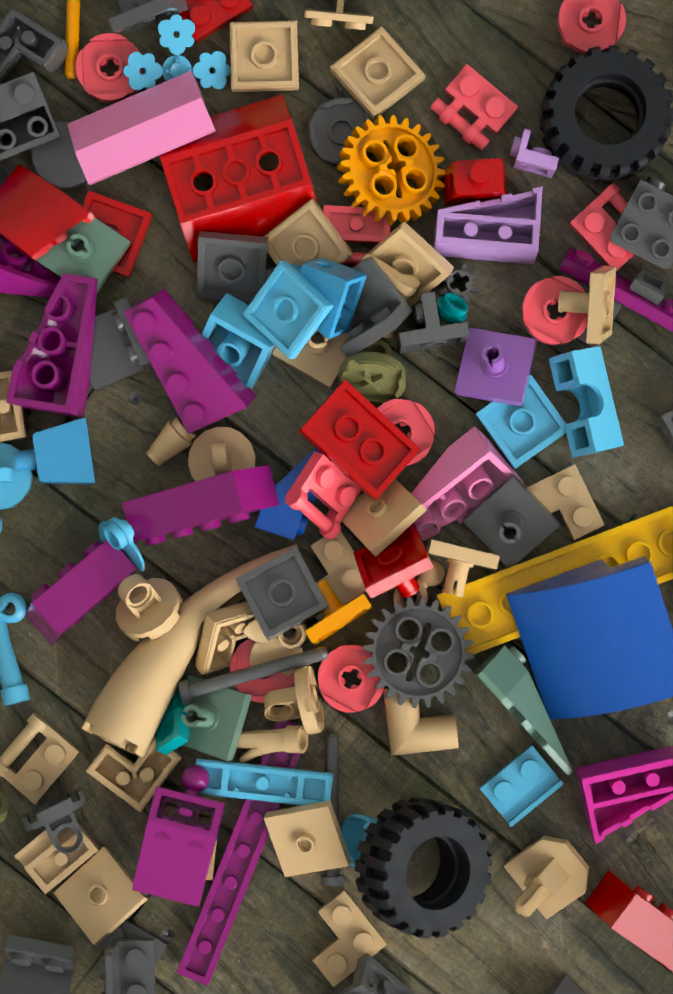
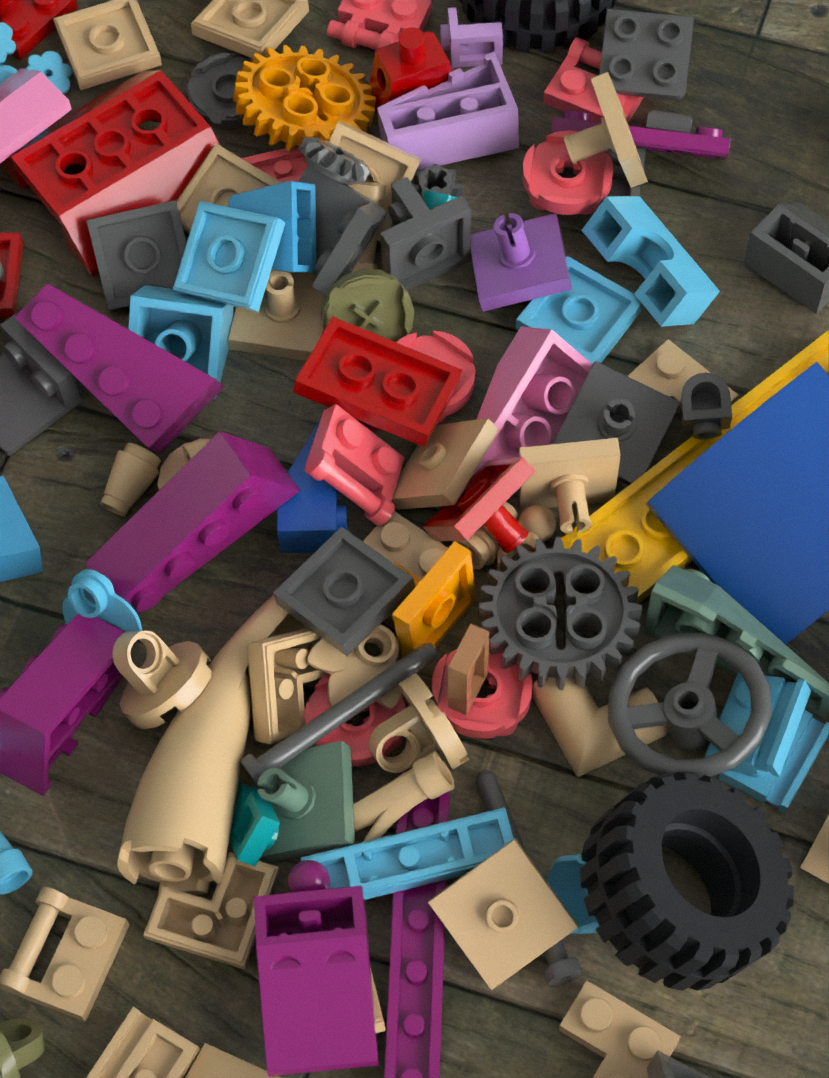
camera: 15 degrees left, 25 degrees down
dark grey tile [19,788,88,854] -> none
none -> dark grey gear [299,137,370,185]
none -> medium nougat tile [448,623,489,715]
none -> dark grey piece [608,632,772,779]
none -> dark grey plate [680,373,732,439]
none -> medium azure plate [705,673,811,777]

